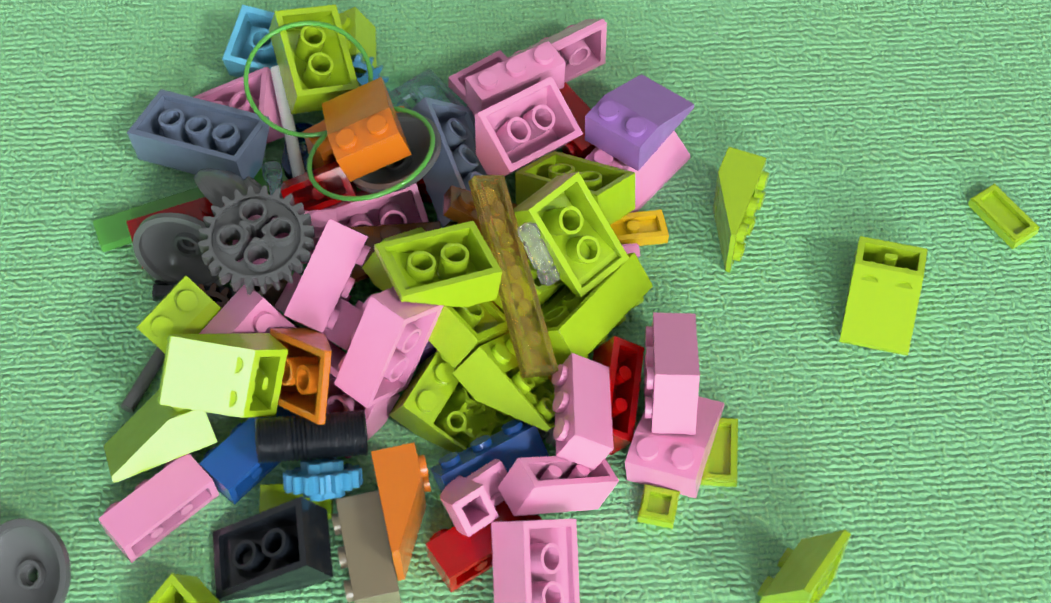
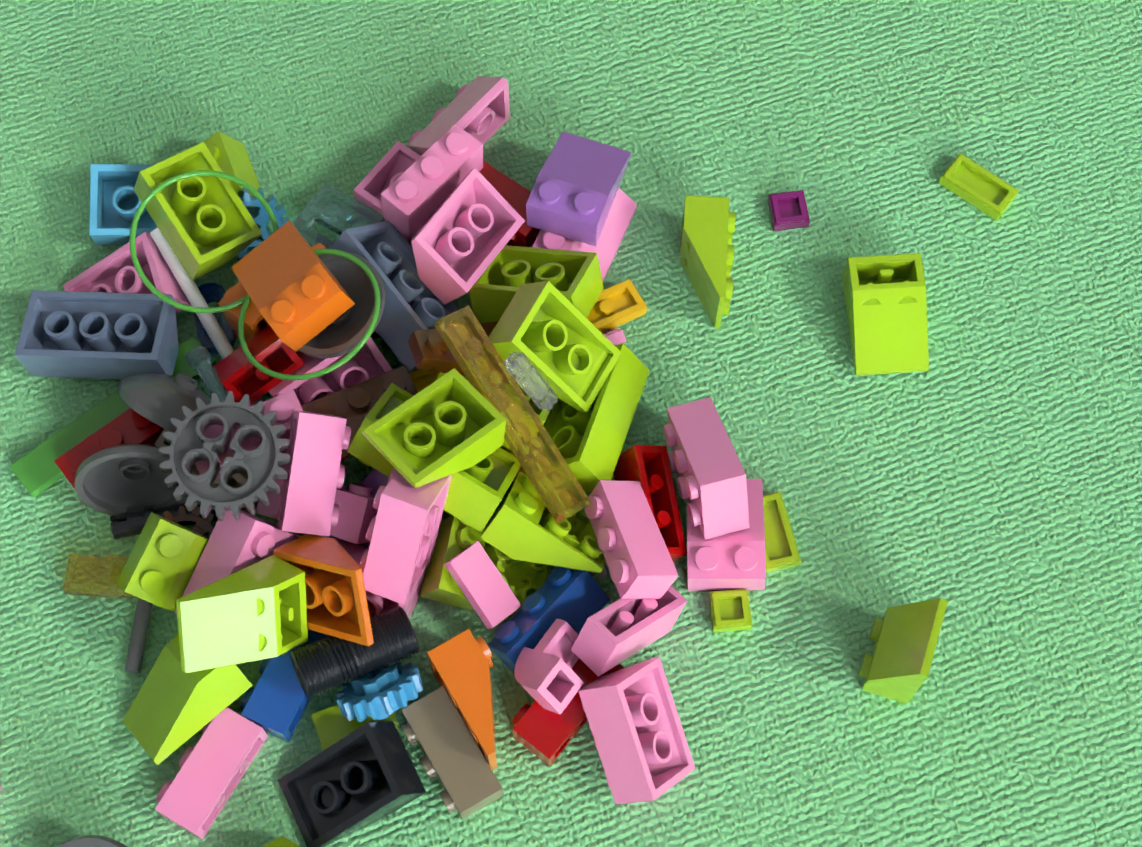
camera: 20 degrees left, 10 degrees up
none -> clear yellow slope [63,553,138,598]
none -> bright pink tile [444,541,522,629]
none -> magenta tile [767,190,810,231]

